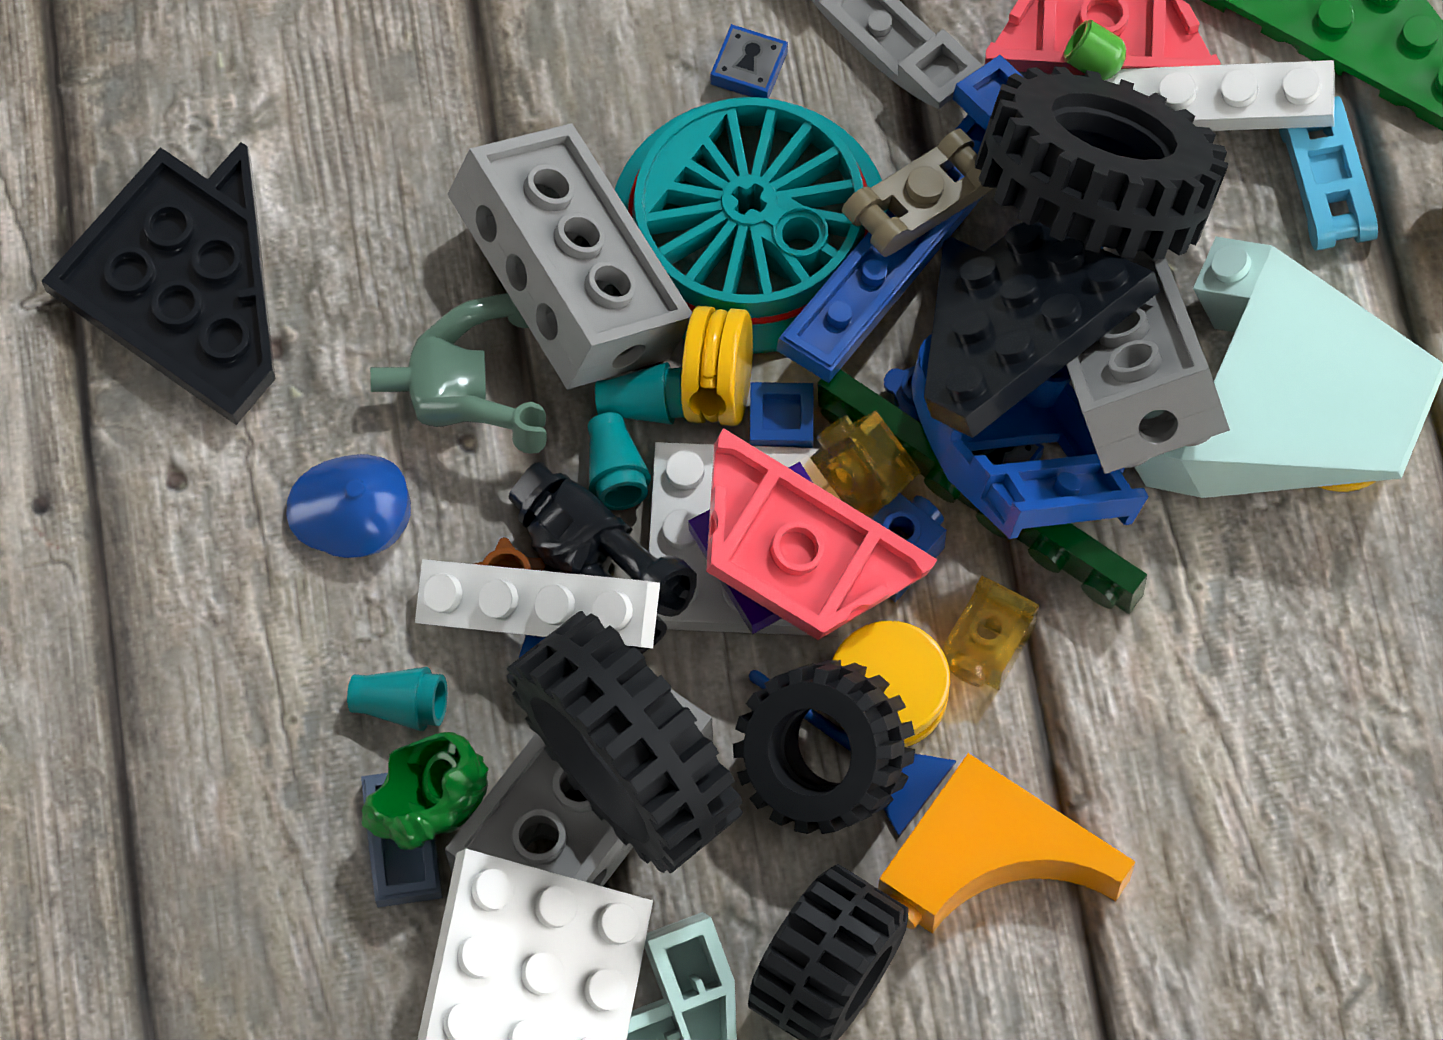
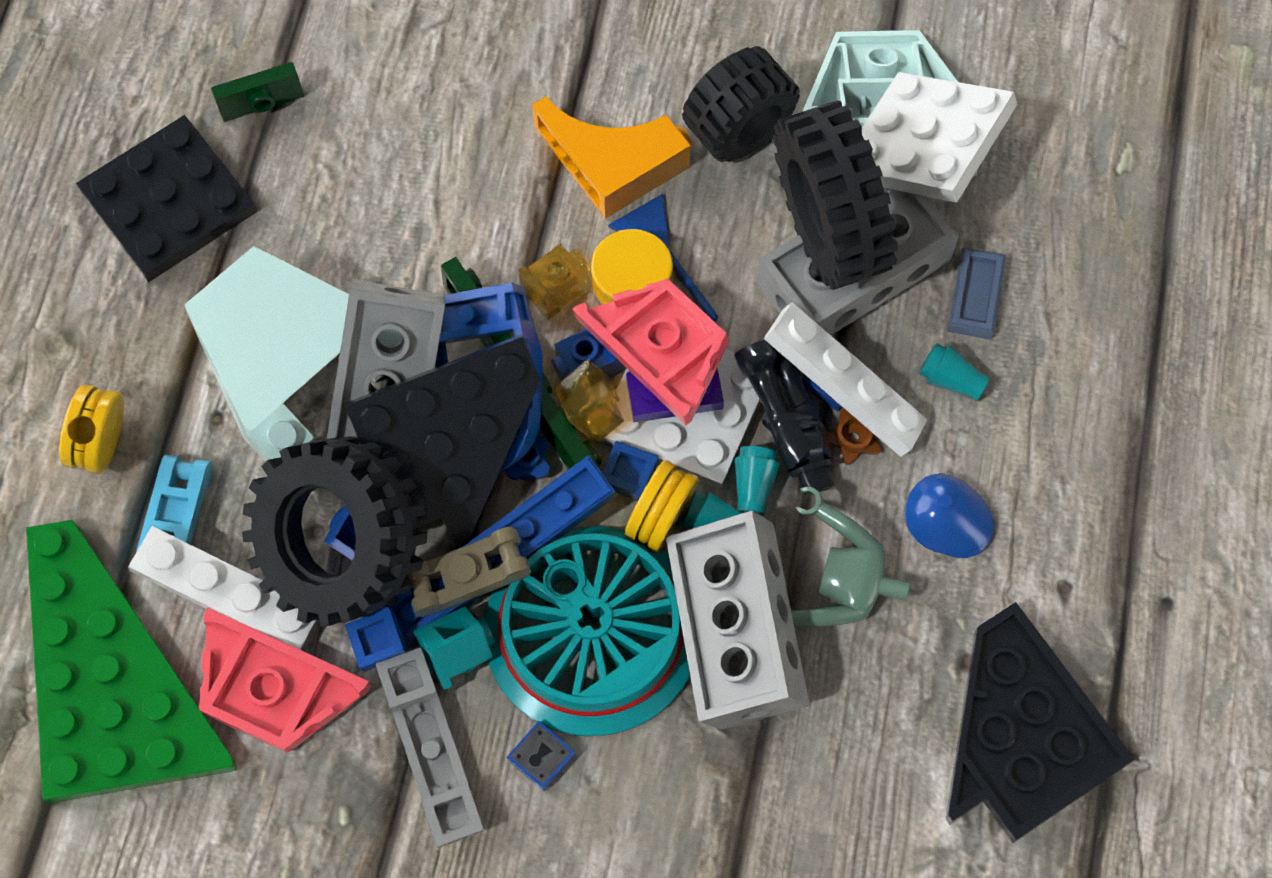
camera: 160 degrees left, 0 degrees up
green hair [361,732,488,850] -> none
black tyre [733,660,915,834] -> none
bright green piece [1063,19,1126,80] -> none
none -> teal brick [414,606,495,690]

